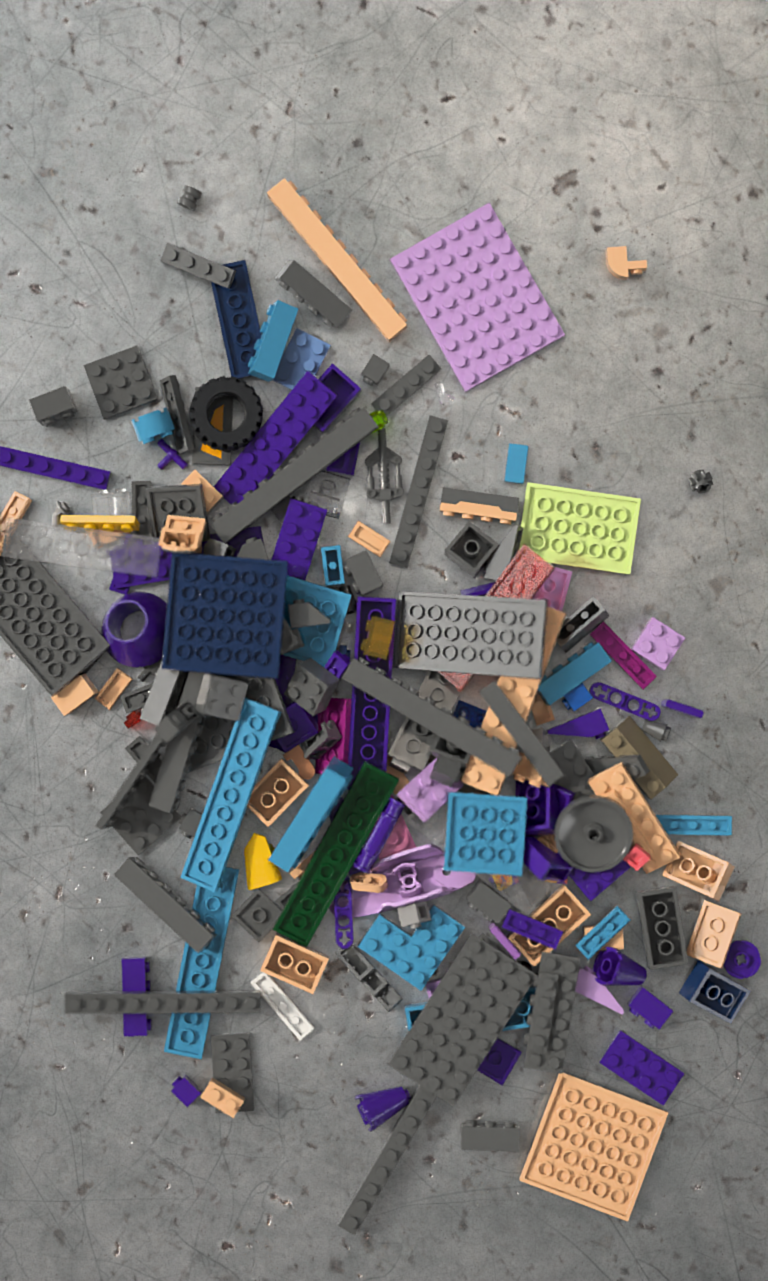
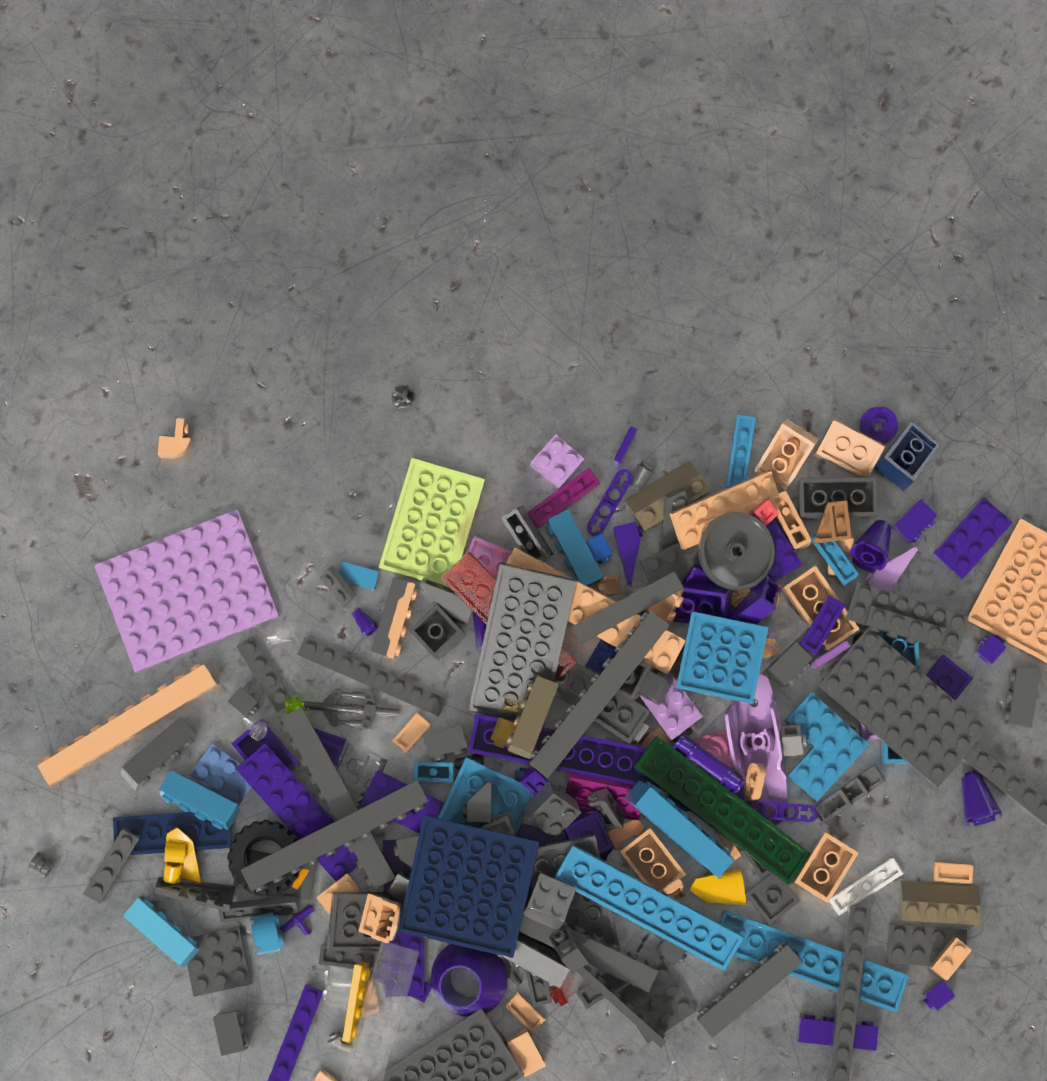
camera: 80 degrees left, 5 degrees down
none -> medium azure brick [123,898,200,967]
none -> dark grey wing [155,877,235,912]
none -> yellow panel [163,827,201,884]
none -> clear plate [240,717,267,741]
none -> dark grey brick [241,780,428,892]
none -> dark grey plate [320,566,357,607]
none -> dark purple cone [351,608,378,637]
none -> dark tan brick [507,676,559,759]
none -> light nougat tile [663,878,685,899]
none -> light nougat slope [768,491,812,553]
none -> medium nougat wing [814,500,852,544]
none -> dark tan slope [899,881,981,925]
none -> light nougat tile [933,862,974,884]
none -> dark purple brick [974,635,1006,666]

